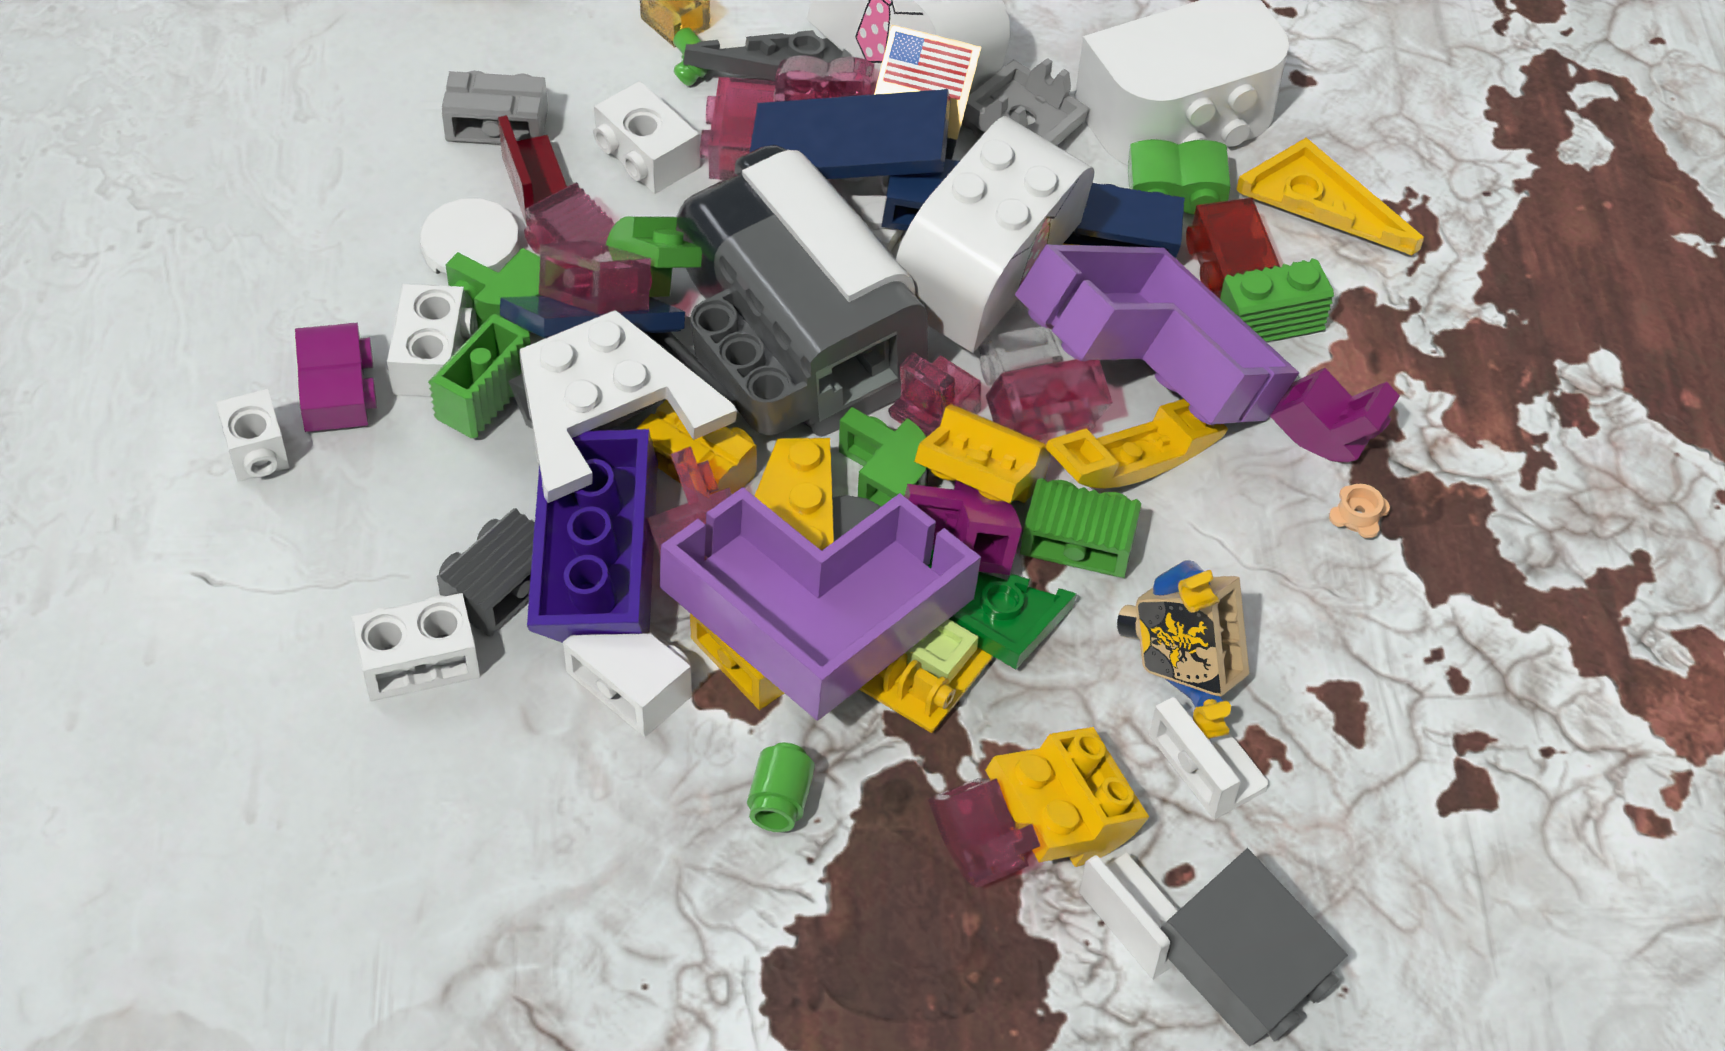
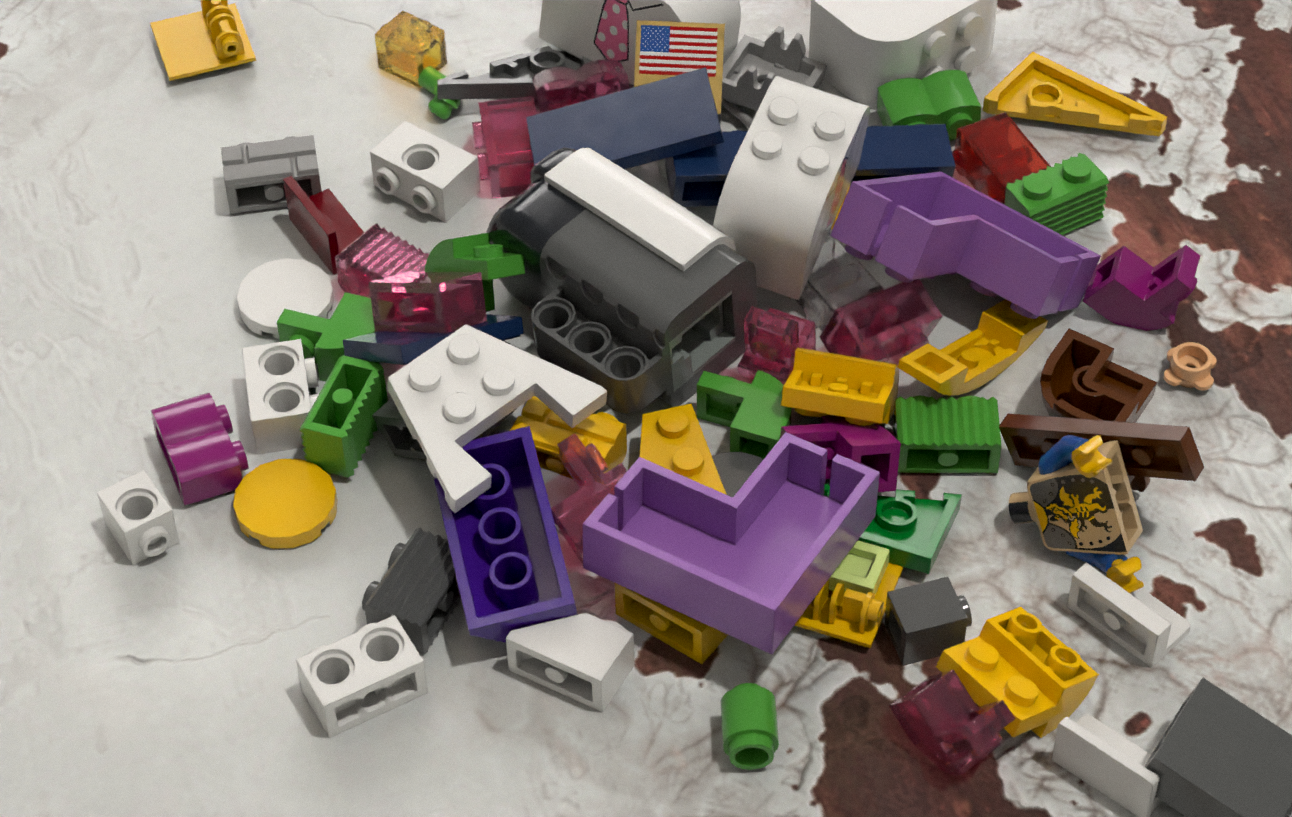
camera: 10 degrees left, 5 degrees down
none -> yellow tile [233,459,338,549]
none -> dark grey brick [884,577,972,666]
none -> reddish brown plate [998,413,1204,492]
none -> reddish brown brick [1040,328,1157,423]

